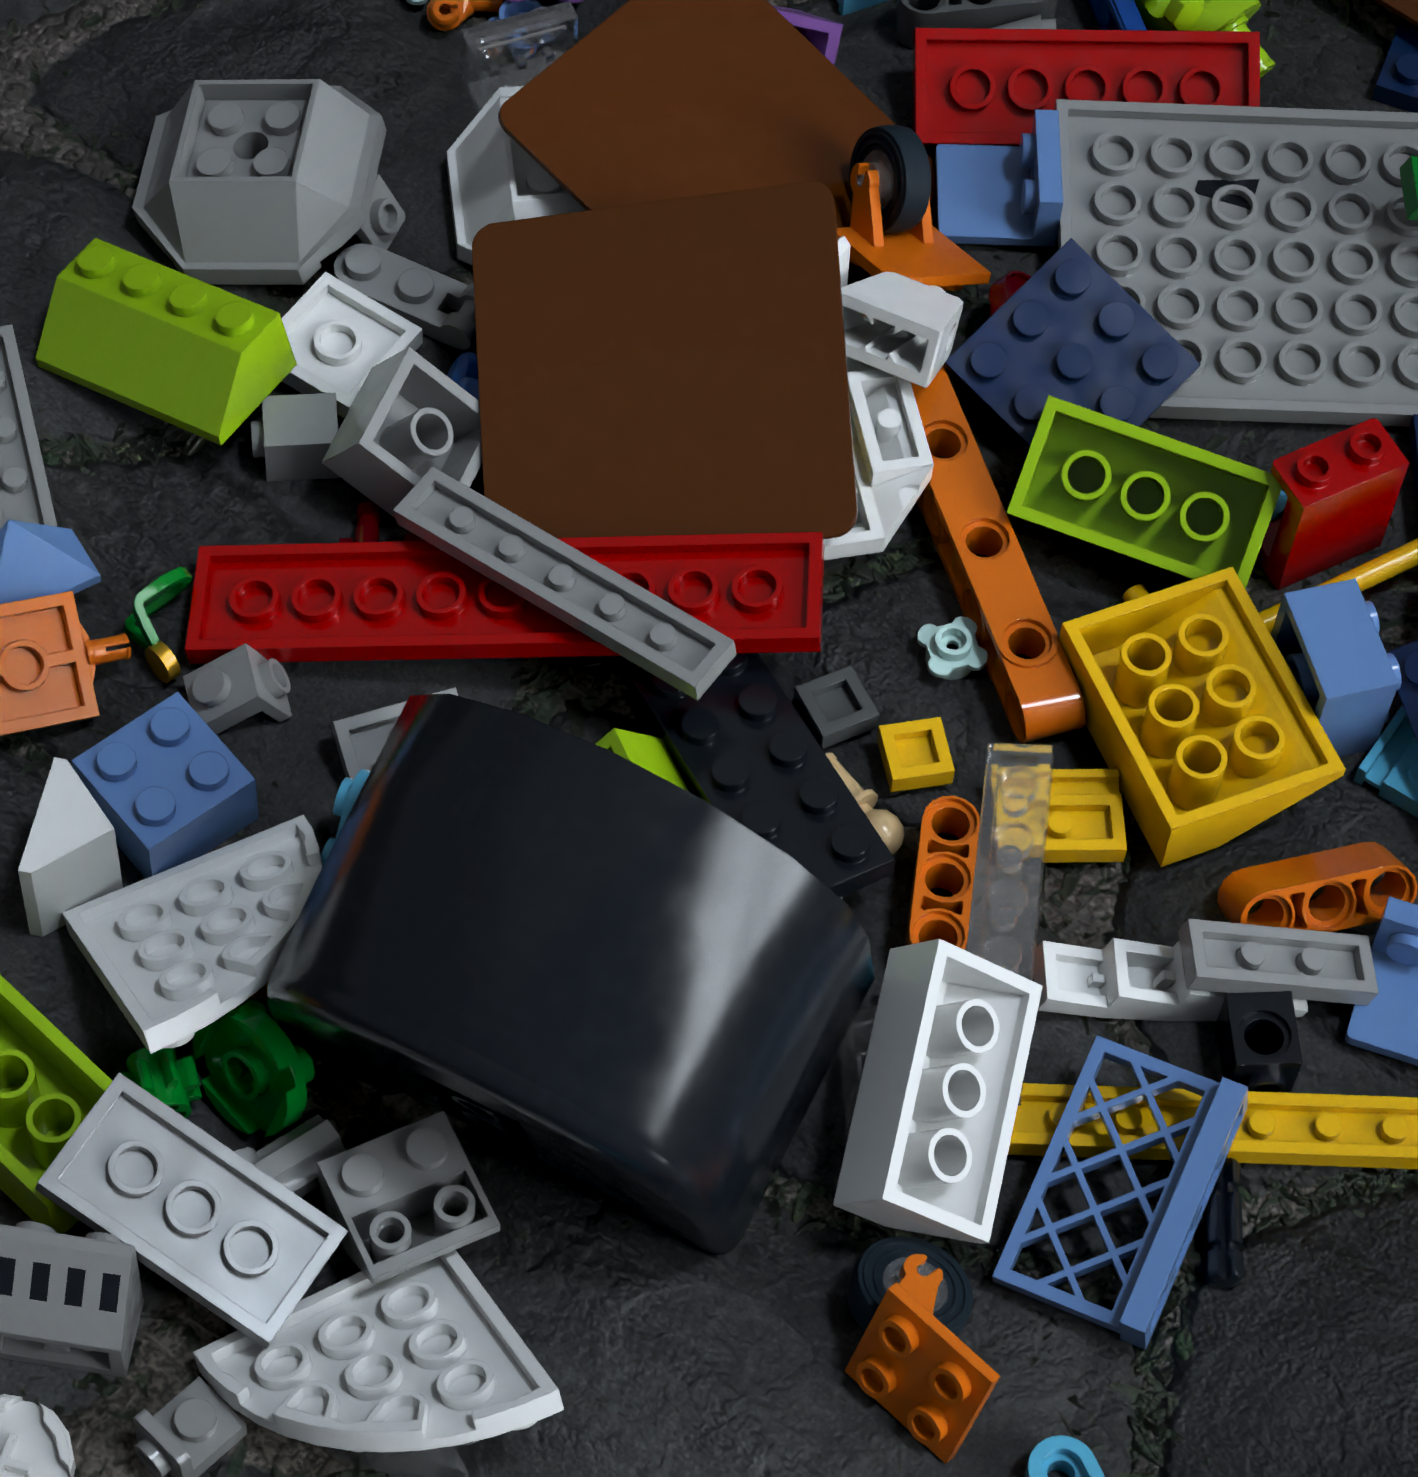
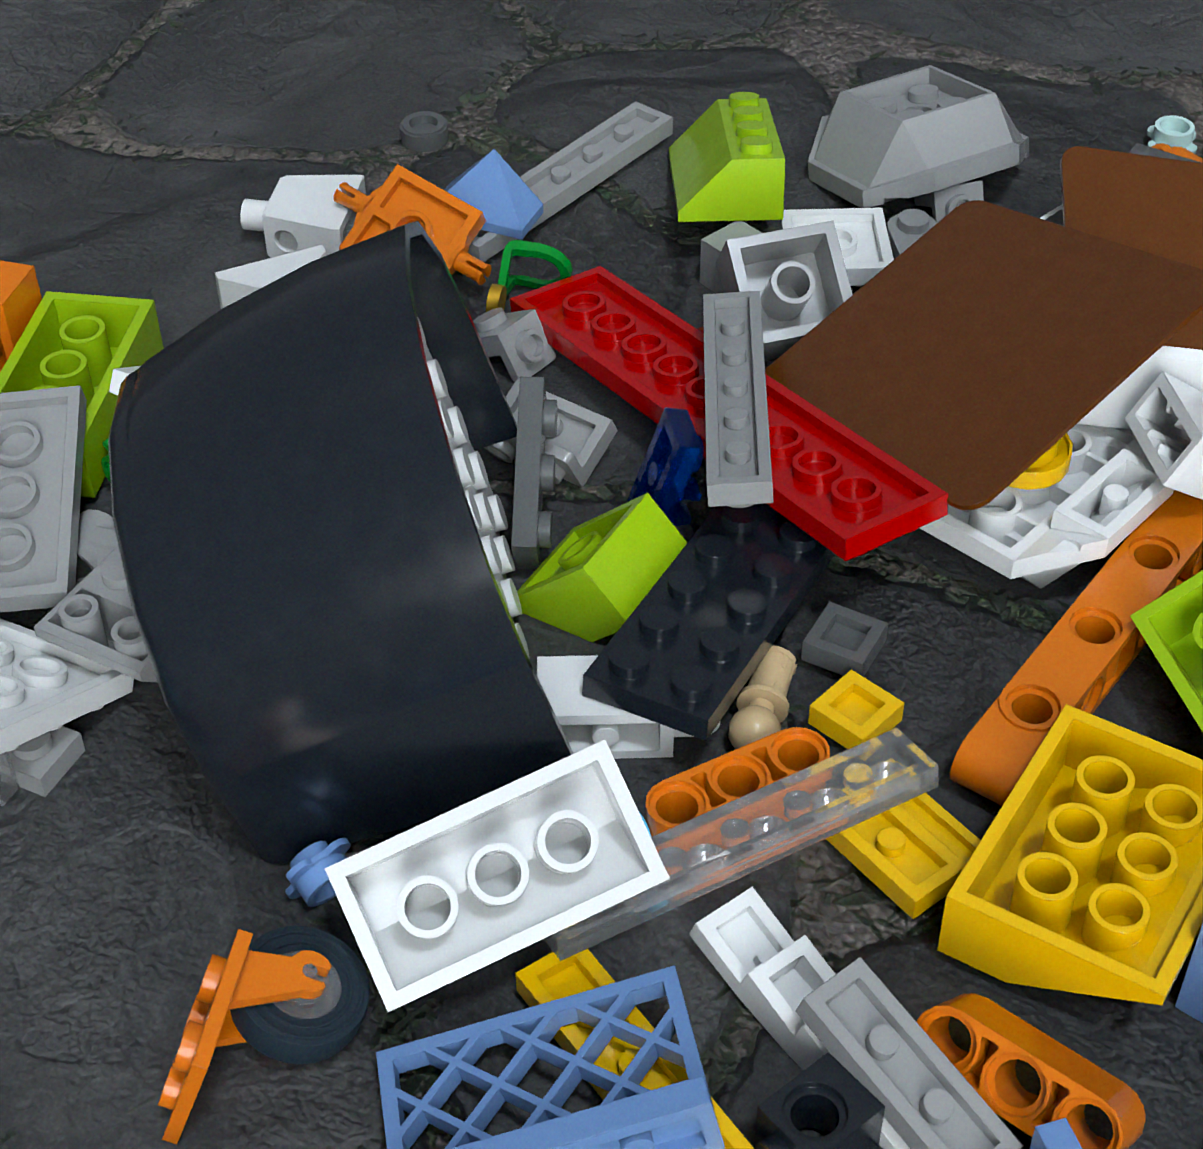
camera: 60 degrees right, 15 degrees down
light aqua plate [917,616,988,680] -> none
none -> medium blue plate [285,838,351,907]
none -> clear blue plate [627,407,704,526]

